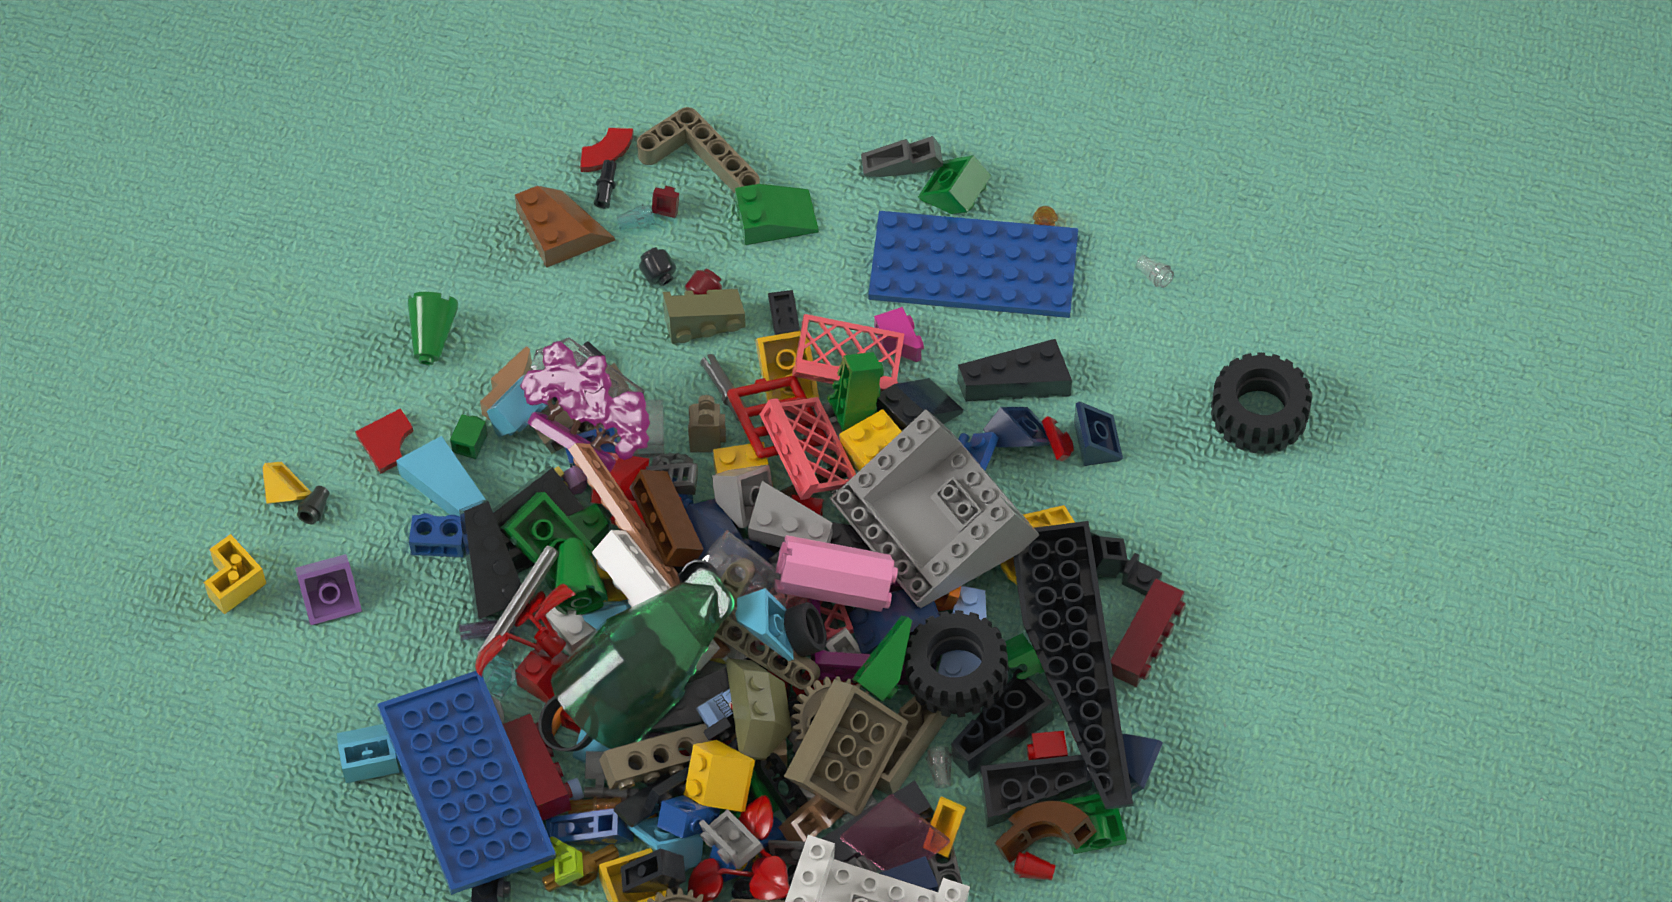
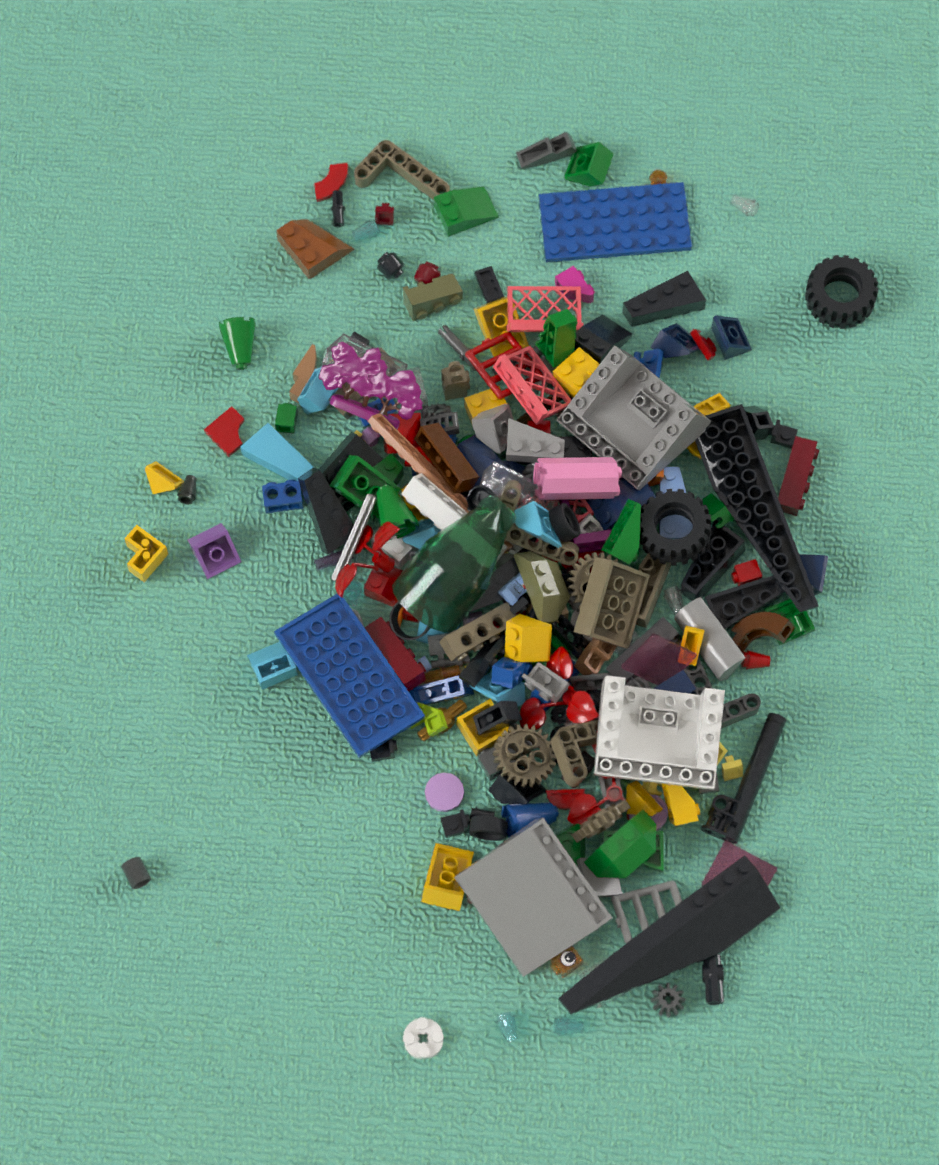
camera: 10 degrees left, 10 degrees up
none -> light grey brick [674,597,745,681]

